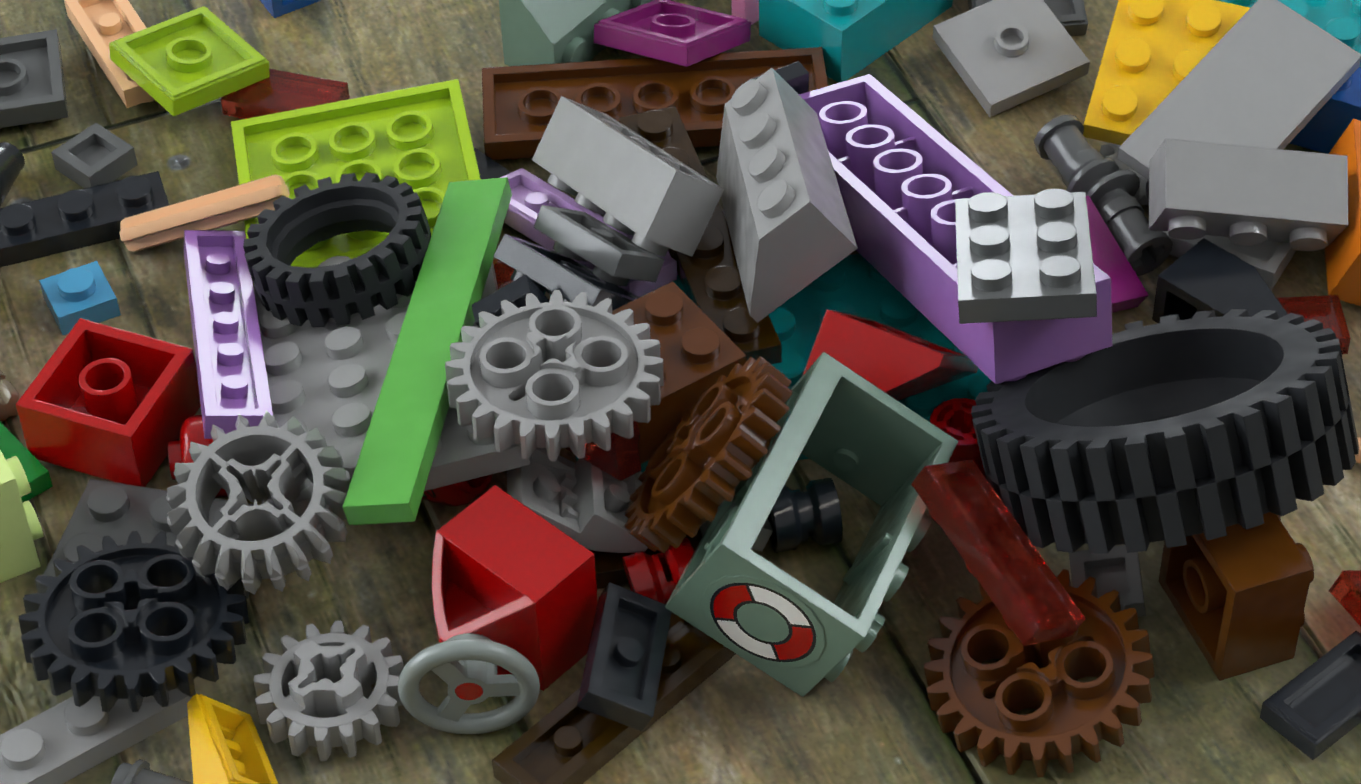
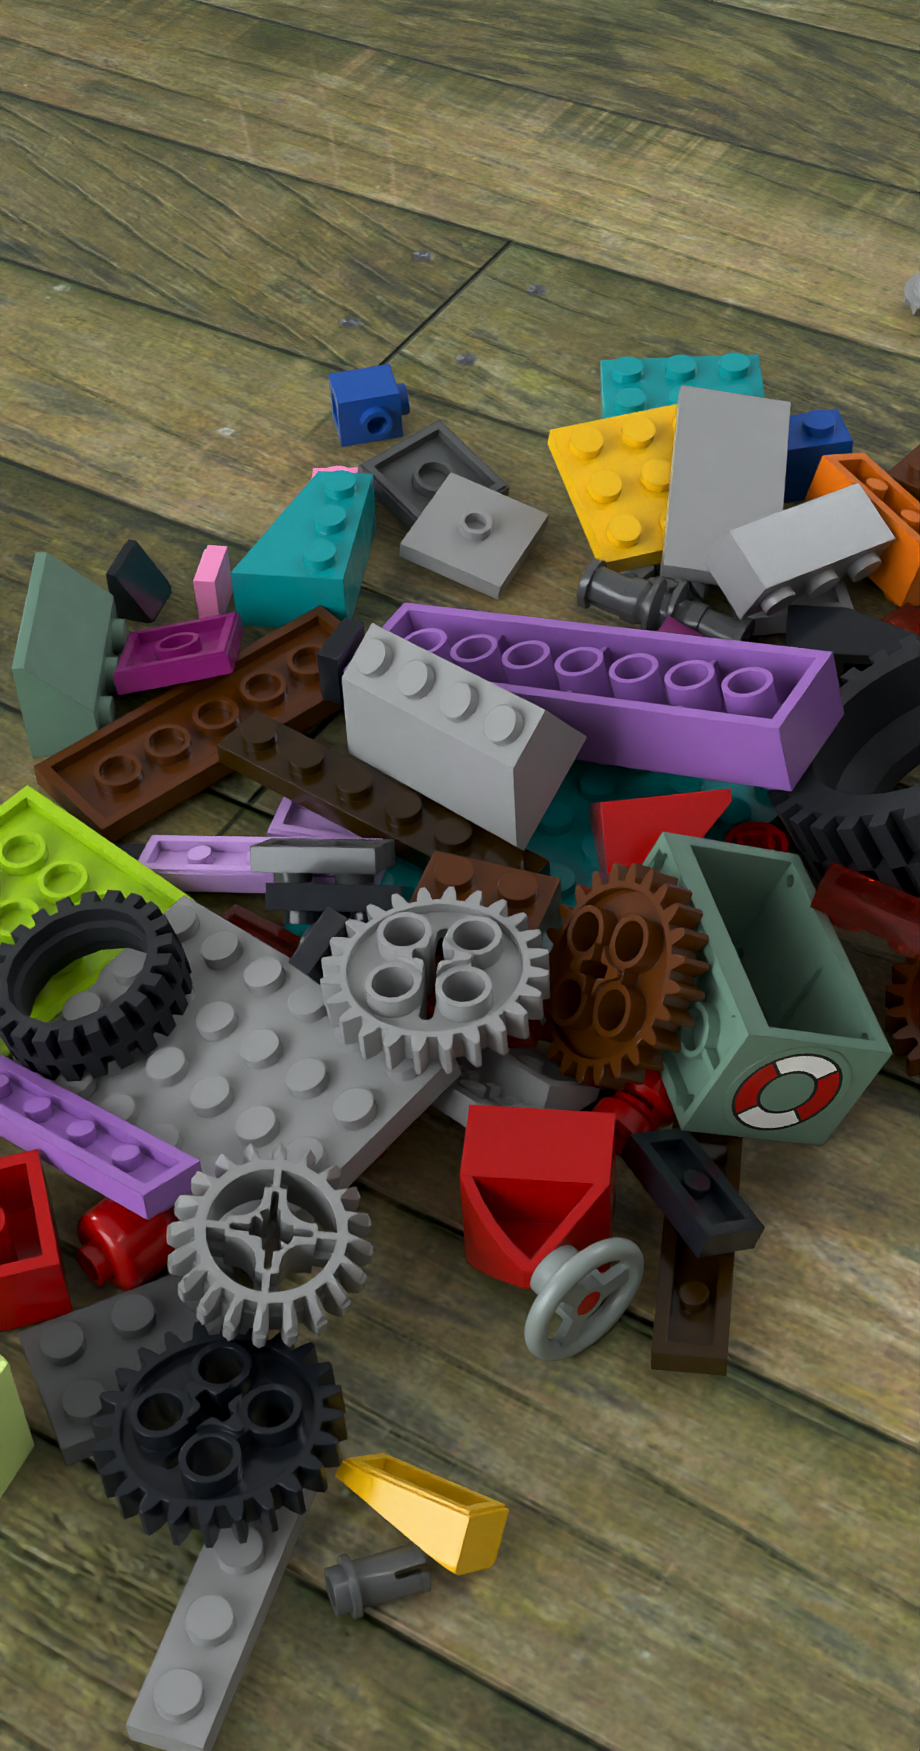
camera: 35 degrees left, 0 degrees up
light grey gear [253,620,404,761] -> none
bright green tile [343,177,512,525] -> none
light grey brick [532,96,724,257] -> none
plate [955,189,1097,324] -> none

